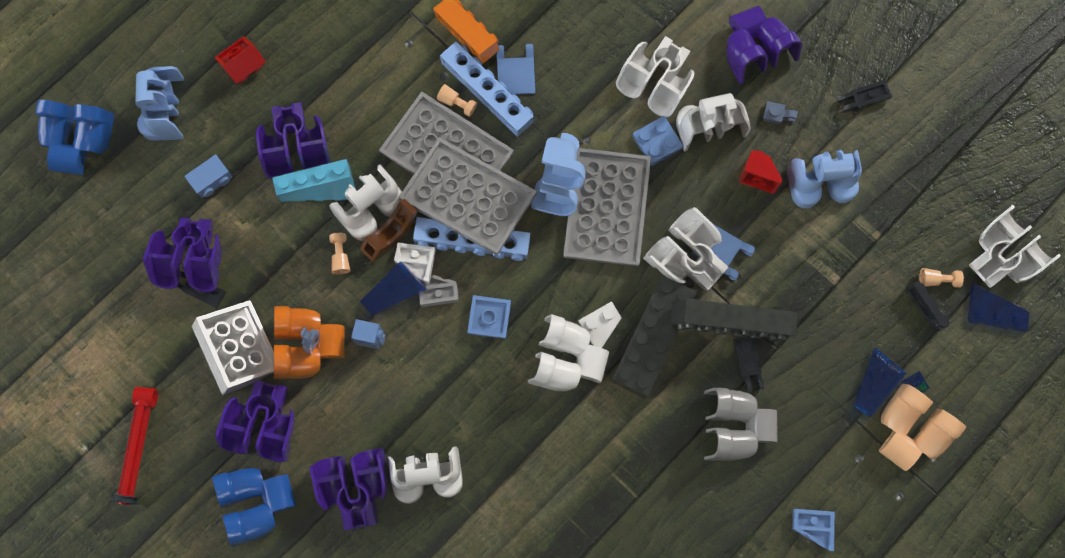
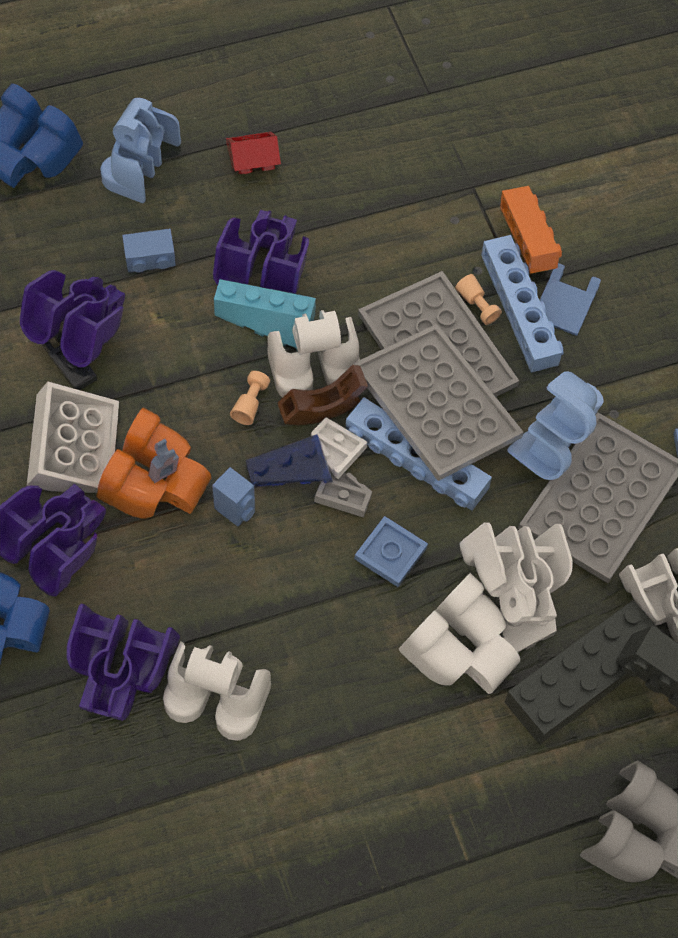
camera: 25 degrees right, 15 degrees down
none -> white piece [460,523,572,623]

